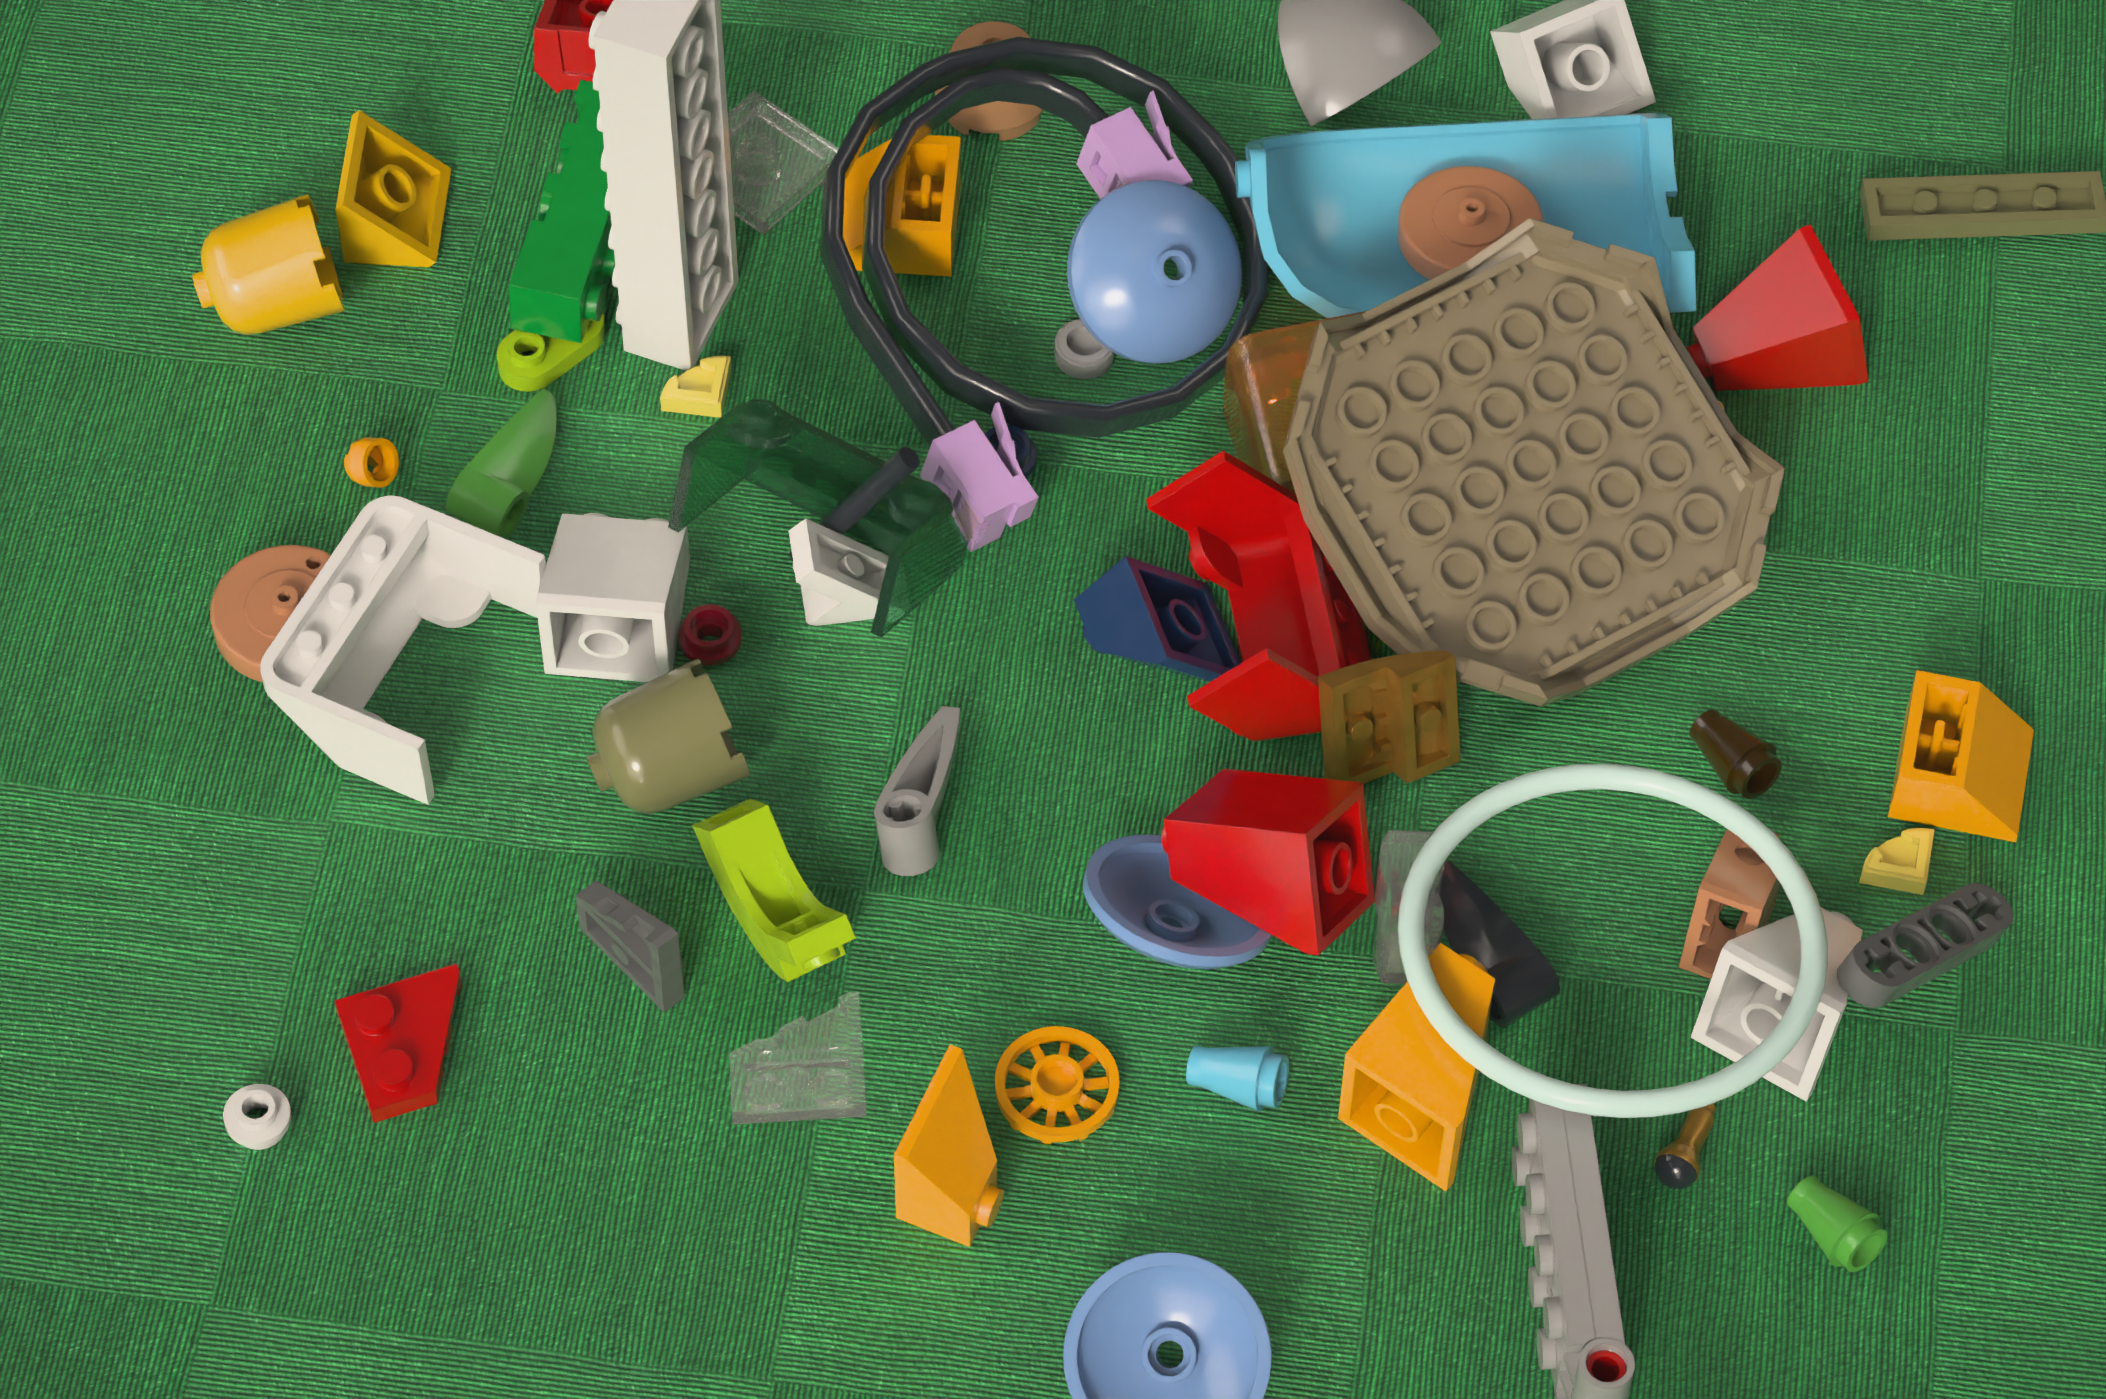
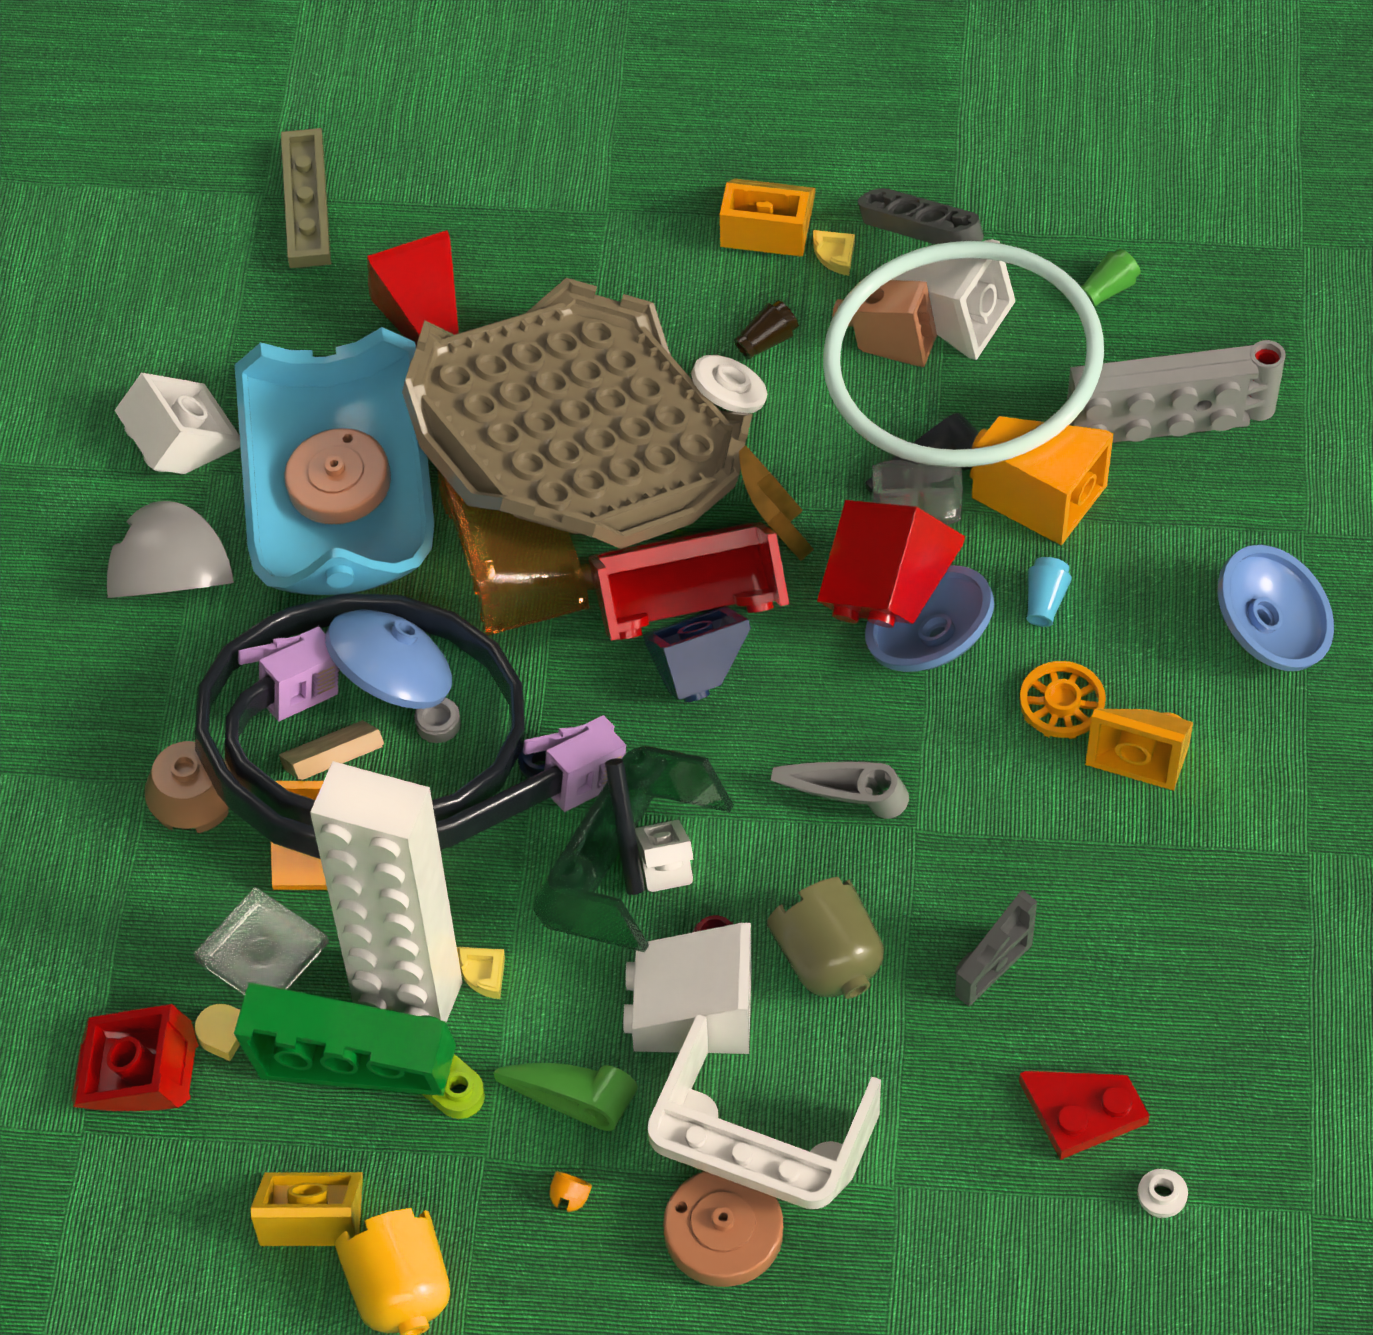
camera: 90 degrees left, 0 degrees up
lime arch [692,799,856,982] -> none
clear wing [729,992,867,1124] -> none
pearl gold piece [1654,1104,1716,1189] -> none
none -> tan tile [279,720,384,780]
none -> white wheel [691,355,768,413]

